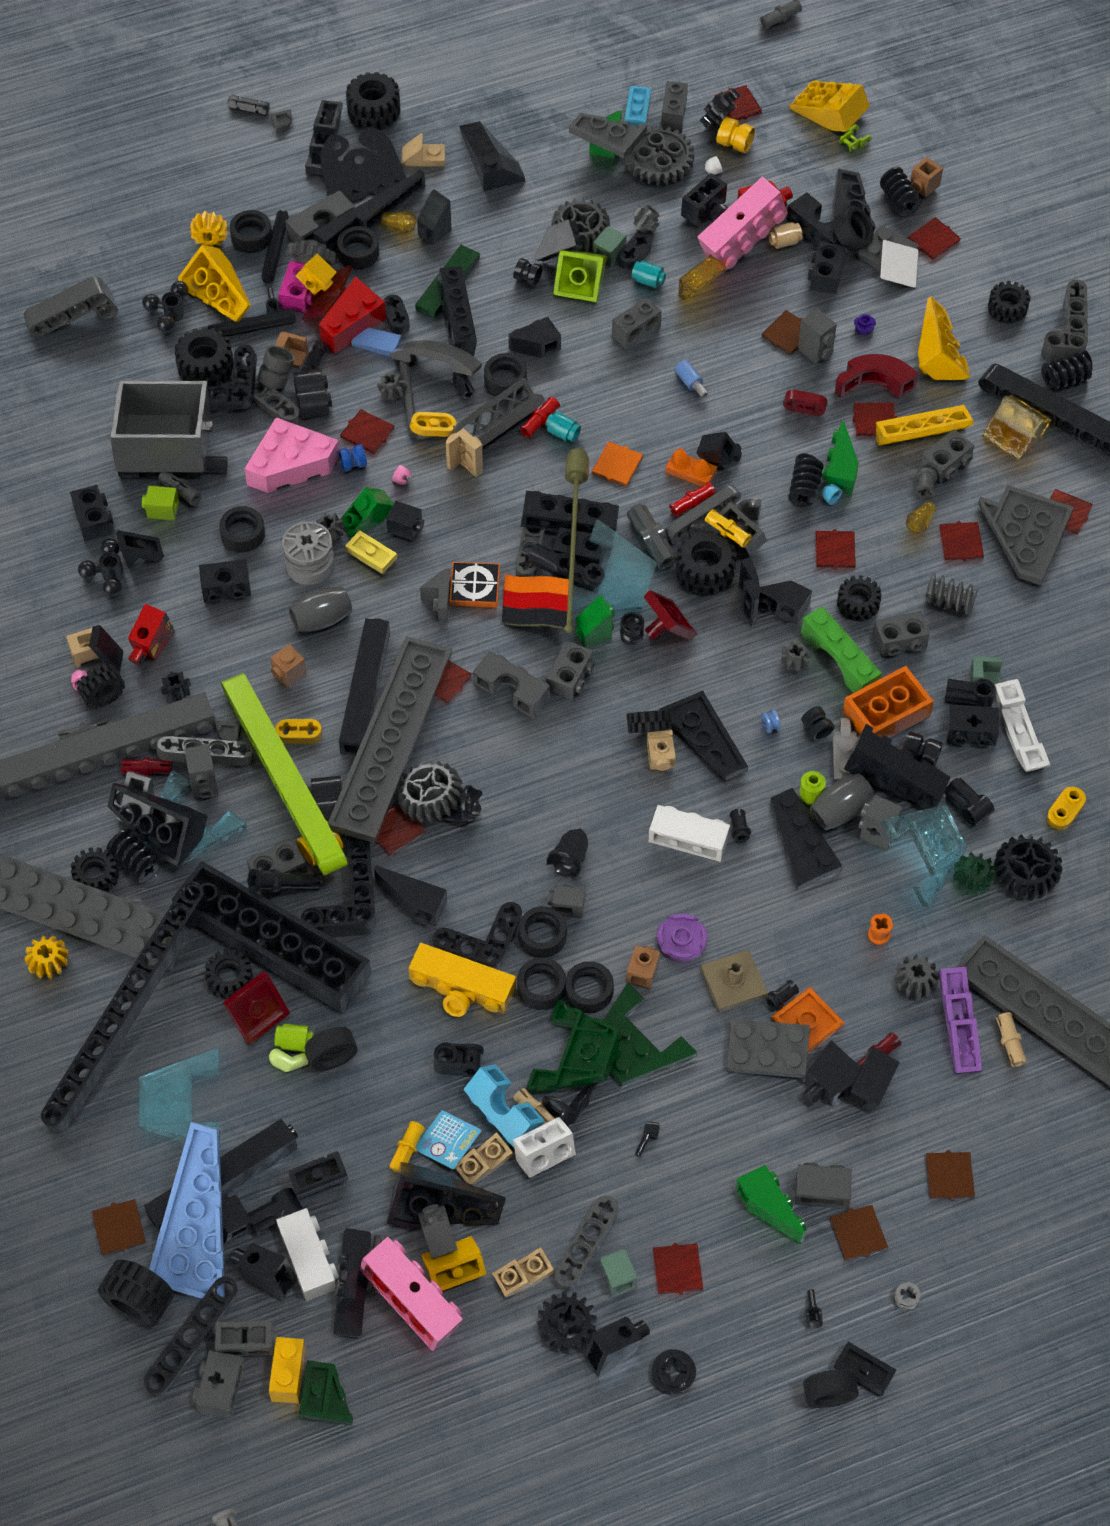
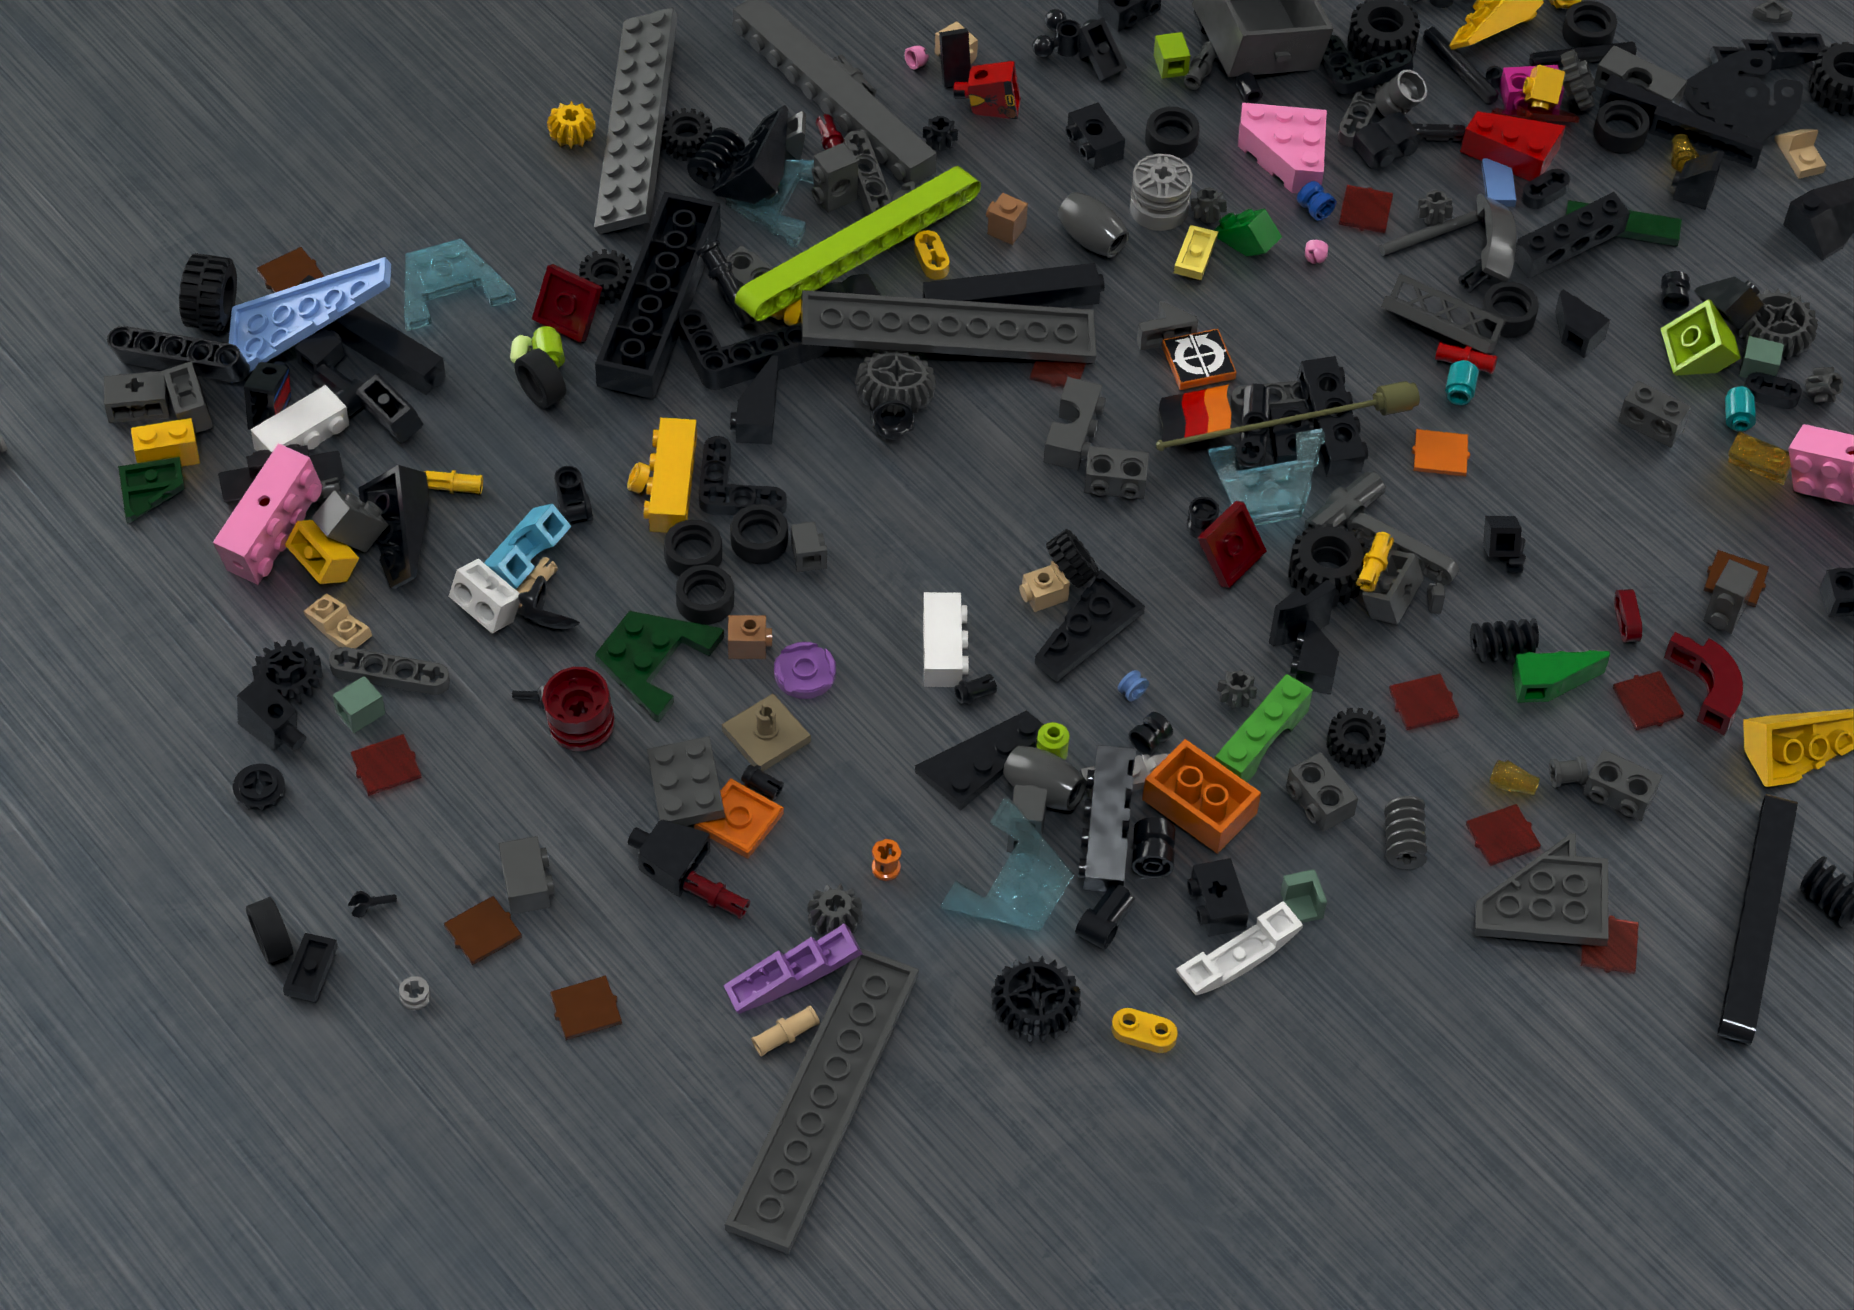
camera: 70 degrees right, 5 degrees down
black beam [41,881,208,1134] -> none
black tyre [77,664,125,709] -> none
medium nougat panel [275,331,308,368] -> none
clear red piece [376,804,425,856] -> none
black brick [386,501,425,541] -> none
yellow plate [410,412,457,437] -> none
medium azure sticker [416,1110,482,1170] -> none
tan bracket [446,428,483,477] -> none
tan slope [455,1132,515,1185] -> none
dark green wing [526,1000,623,1094] -> none
black piece [546,828,588,877] -> none
green slope [575,595,615,649] -> none
orange tile [665,448,717,486] -> none
red pin [669,482,716,518] -> none
medium blue piece [674,360,708,398] -> none
green slope [736,1165,807,1244] -> none
medium azure hinge [822,484,842,505] -> none
black panel [851,1047,900,1113] -> none
dark purple plate [854,314,876,335] -> none
yellow fence [876,405,973,446] -> none
black piece [945,679,995,707] -> none
clear green gear [953,851,996,895] -> none
clear yellow slope [982,396,1051,460] -> none
none -> dark red wheel [542,666,615,751]

